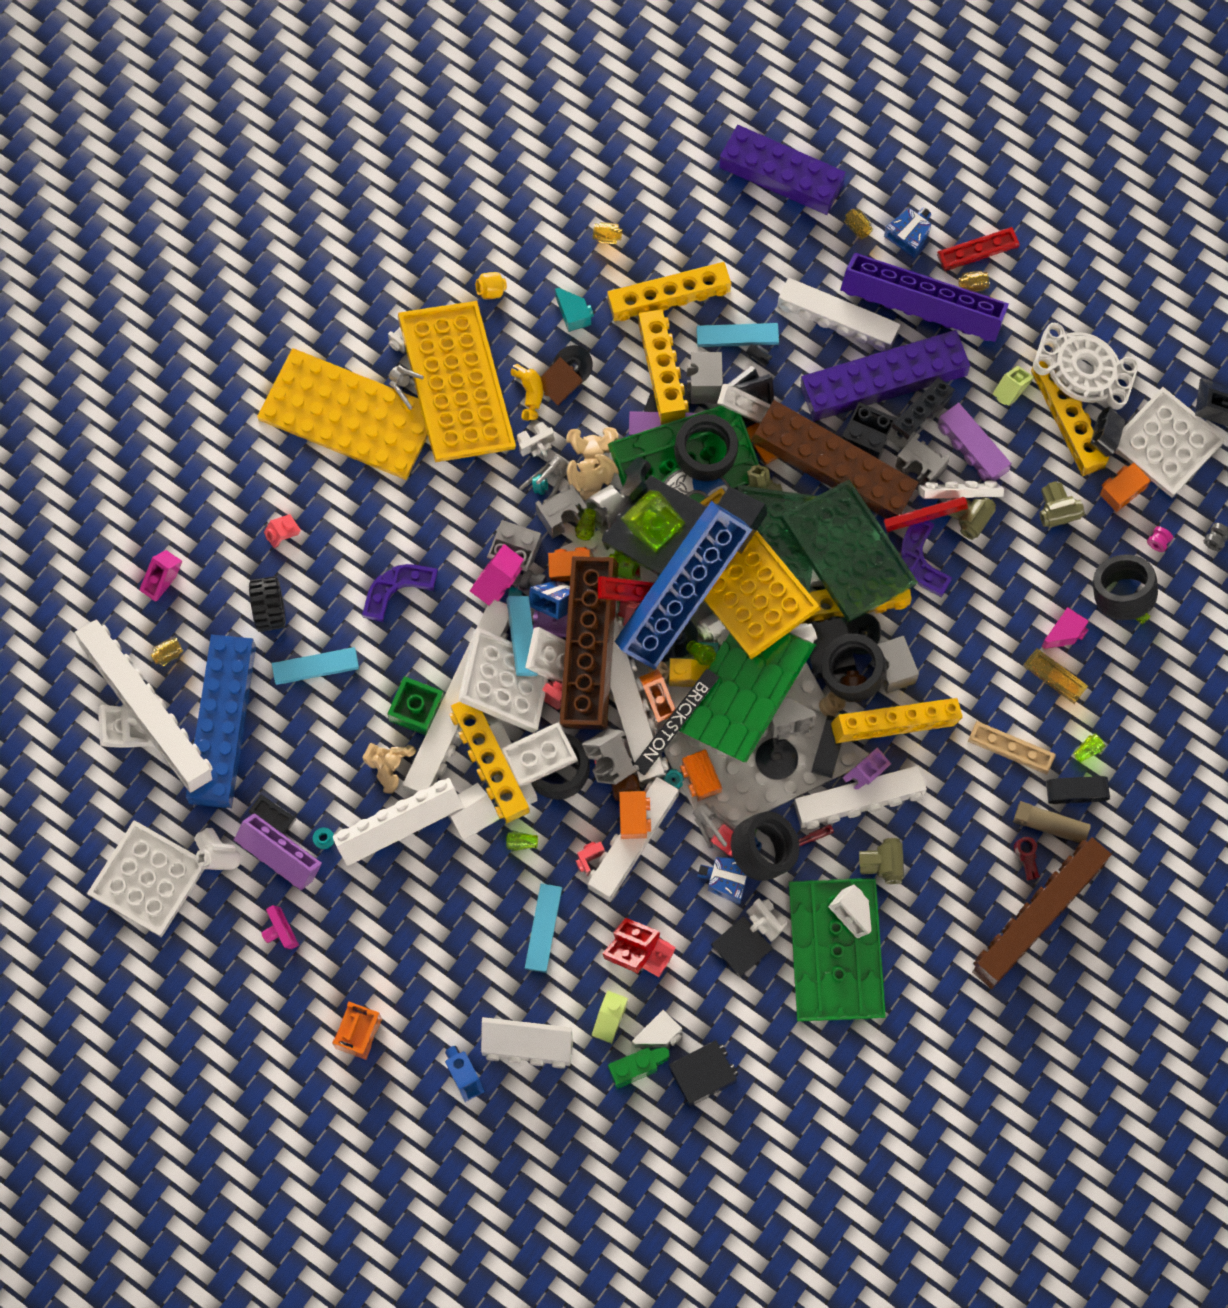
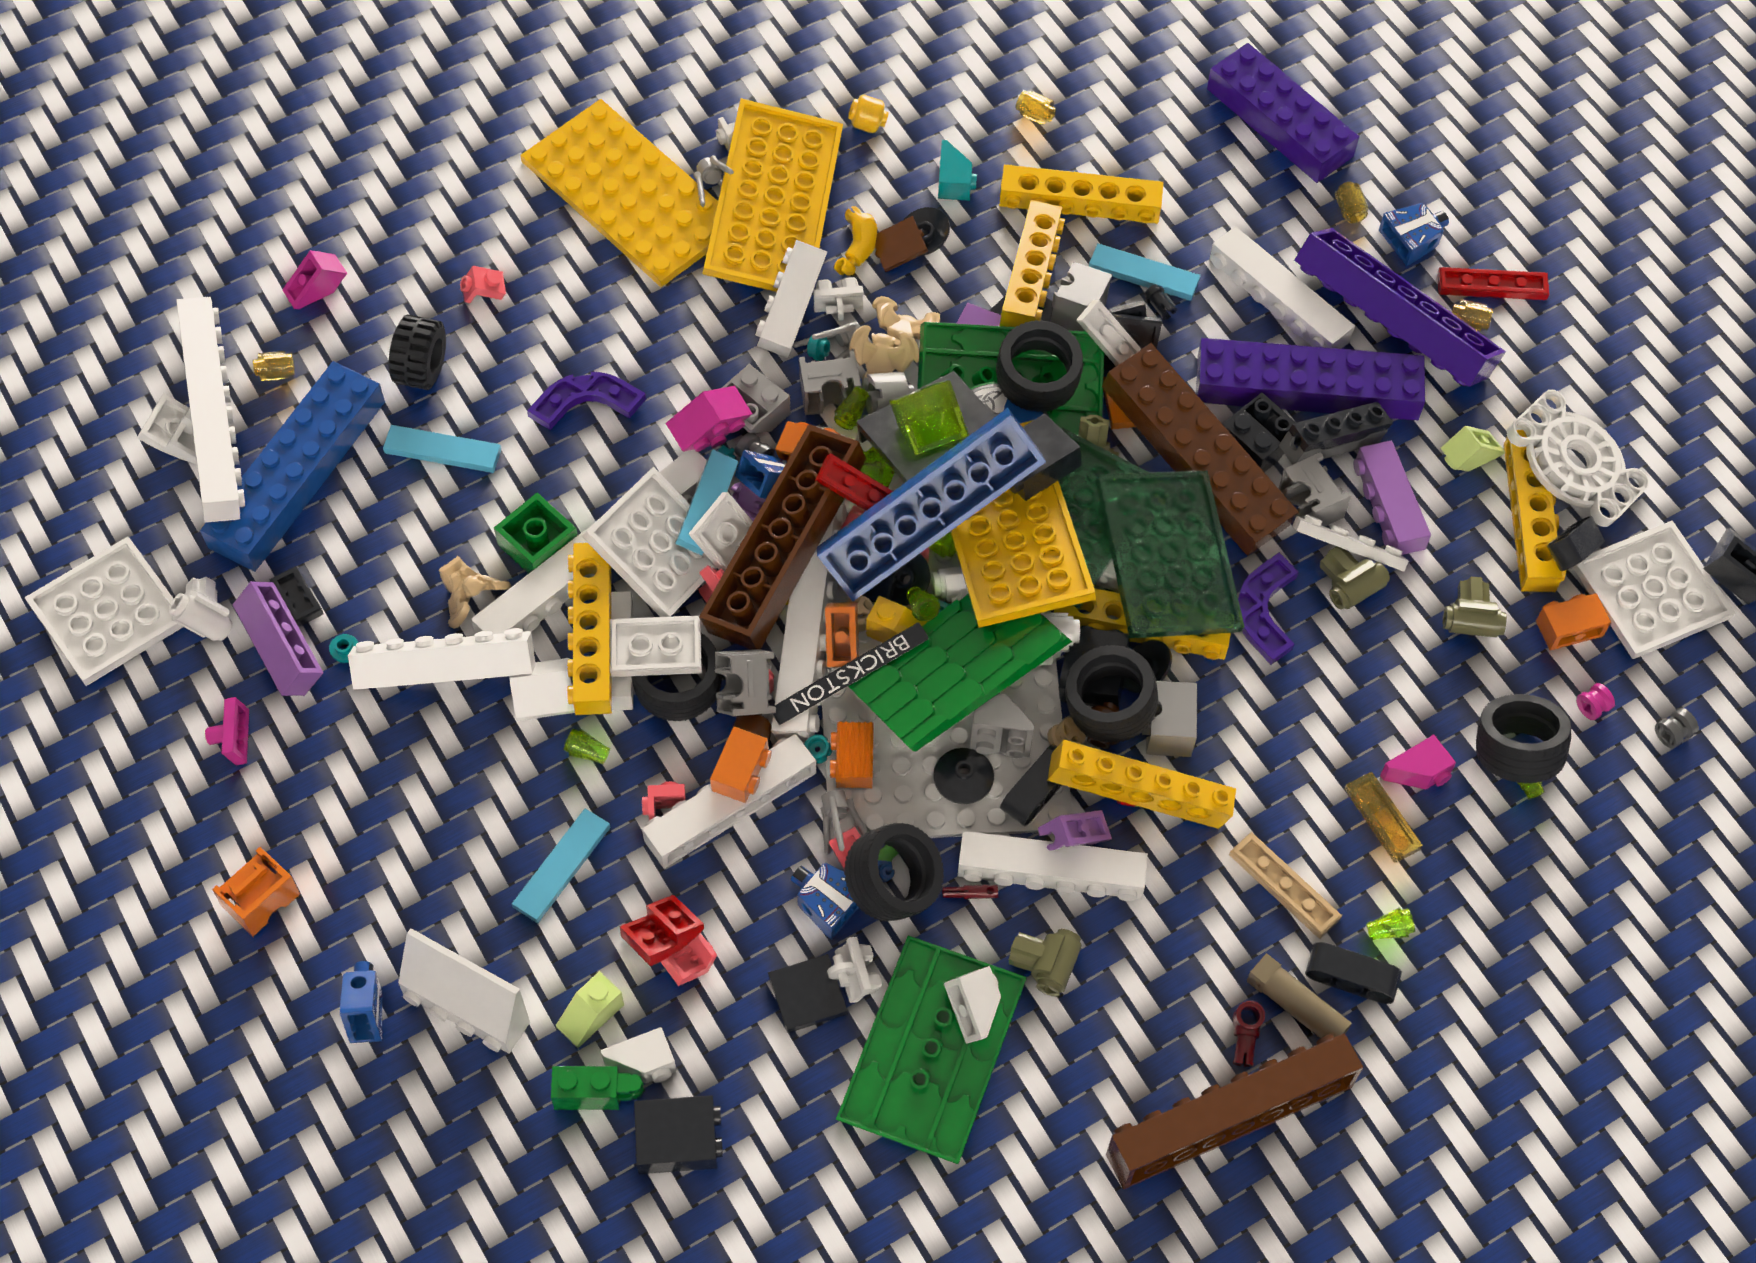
camera: 20 degrees right, 10 degrees down
black tile [619,457,652,501] -> none
red tile [884,497,968,532] -> none
none -> white brick [755,240,827,358]

